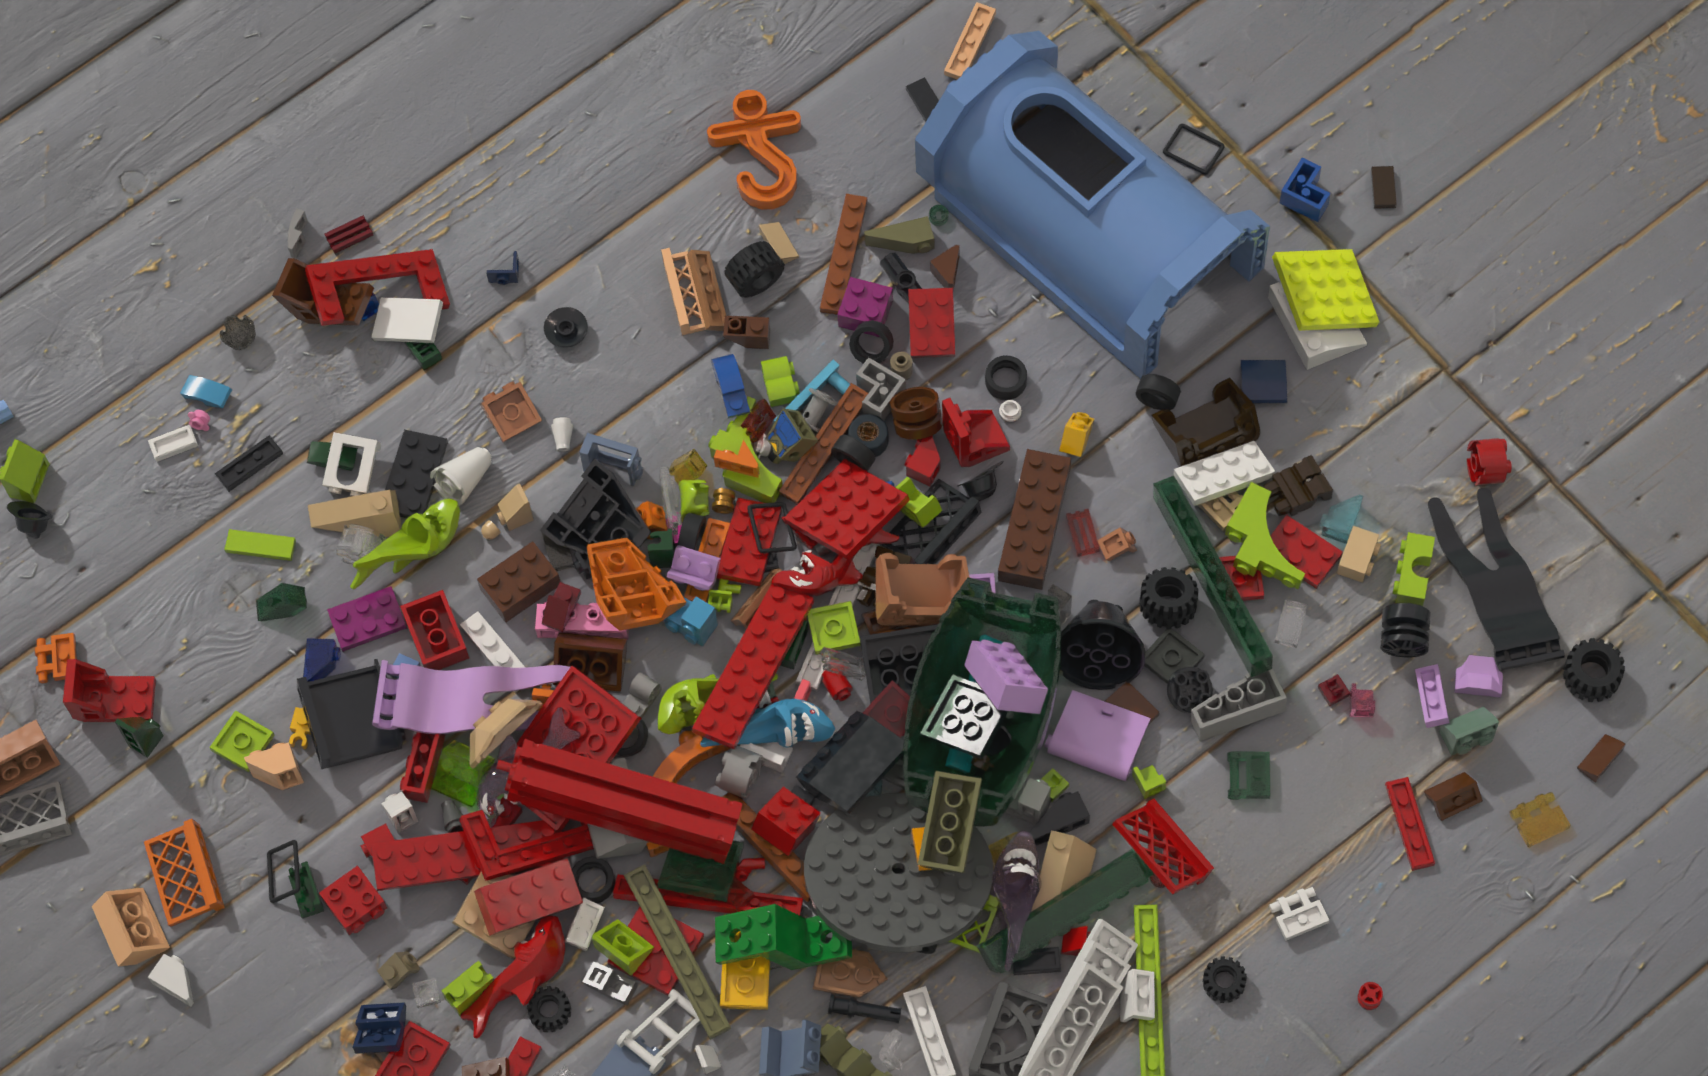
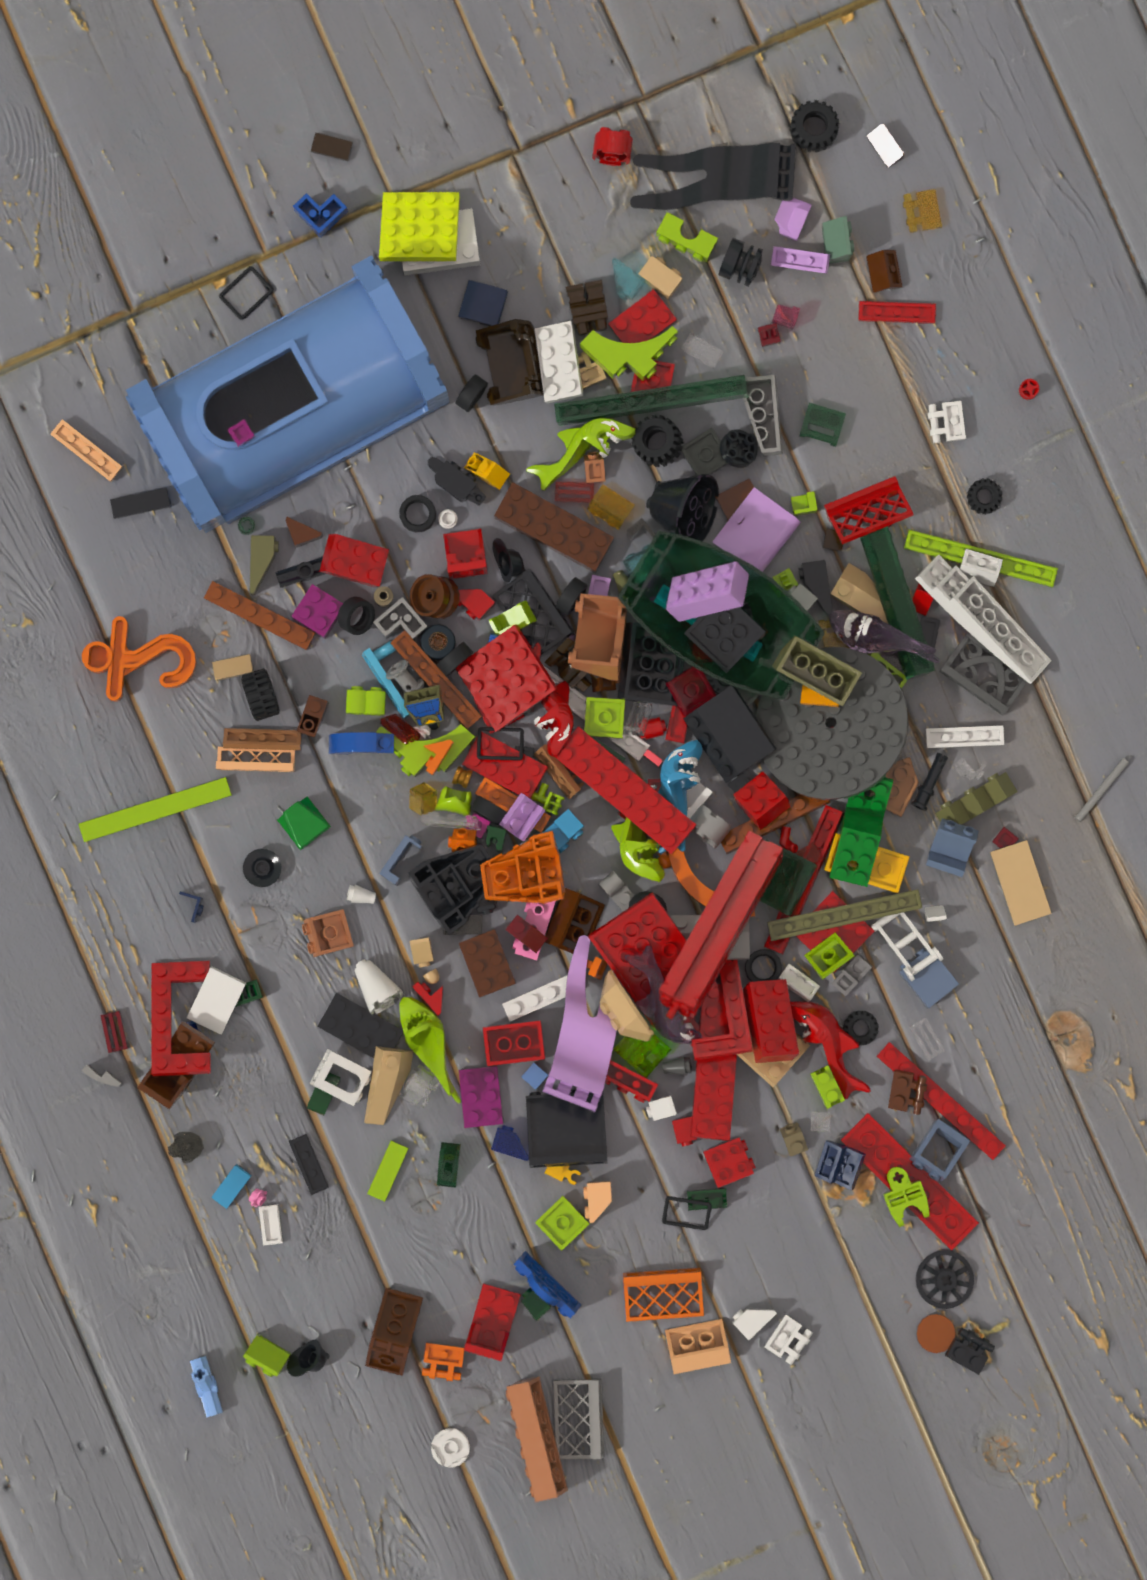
camera: 75 degrees left, 20 degrees up
none -> lime tile [78,777,232,842]
none -> magenta plate [228,419,255,447]
none -> green piece [277,796,331,850]
none -> reddish brown bracket [365,1288,423,1376]
none -> red slope [412,982,443,1016]
none -> black hinge [427,457,486,506]
none -> blue plate [514,1251,581,1318]
none -> lime piece [526,418,635,491]
none -> black tyre [556,577,588,615]
none -> clear yellow bracket [587,485,635,530]
none -> red tile [665,706,688,744]
none -> white plate [764,1314,813,1365]
none -> dark brown tile [823,528,846,552]

